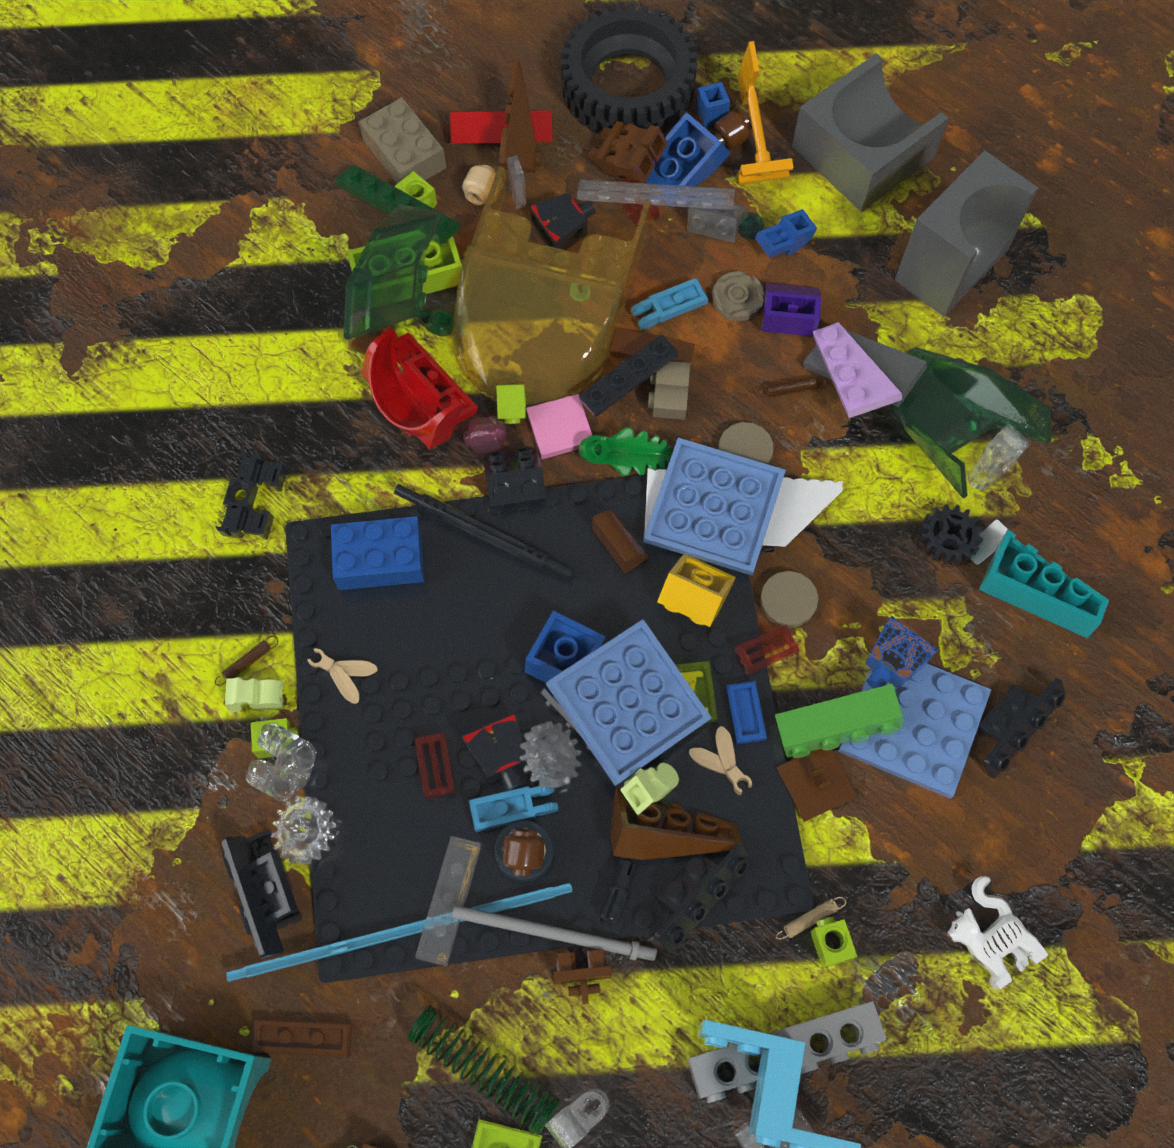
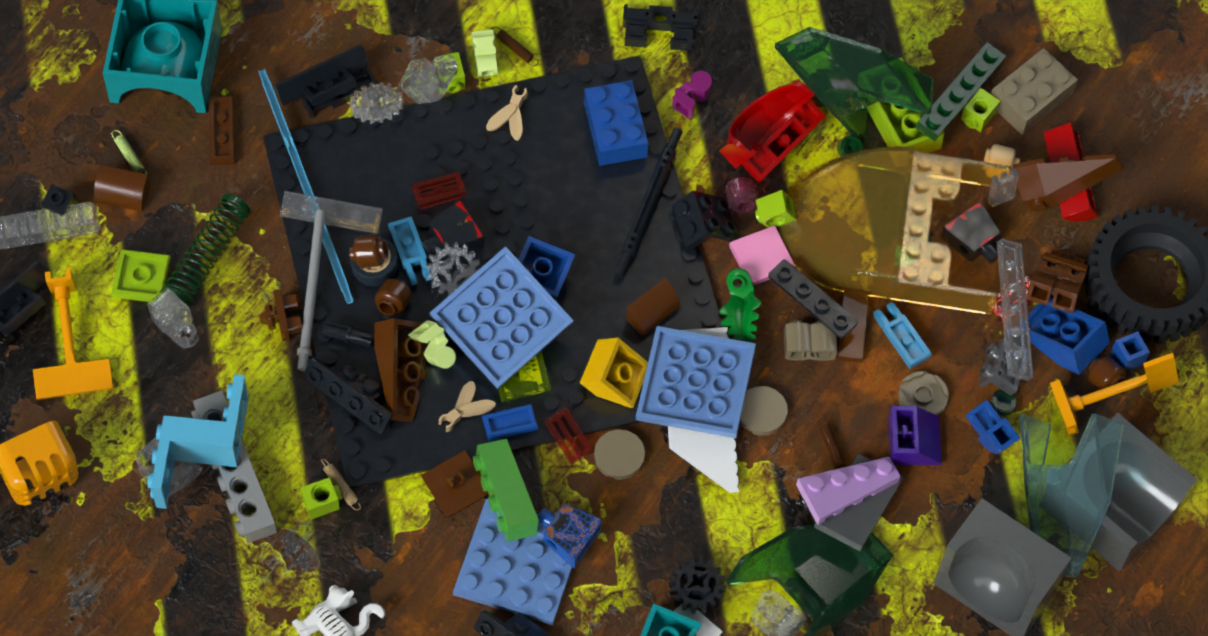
camera: 80 degrees right, 5 degrees down
none -> reddish brown head [375,278,412,316]
none -> magenta leg [672,71,712,120]
none -> clear light blue windscreen [1020,414,1124,577]

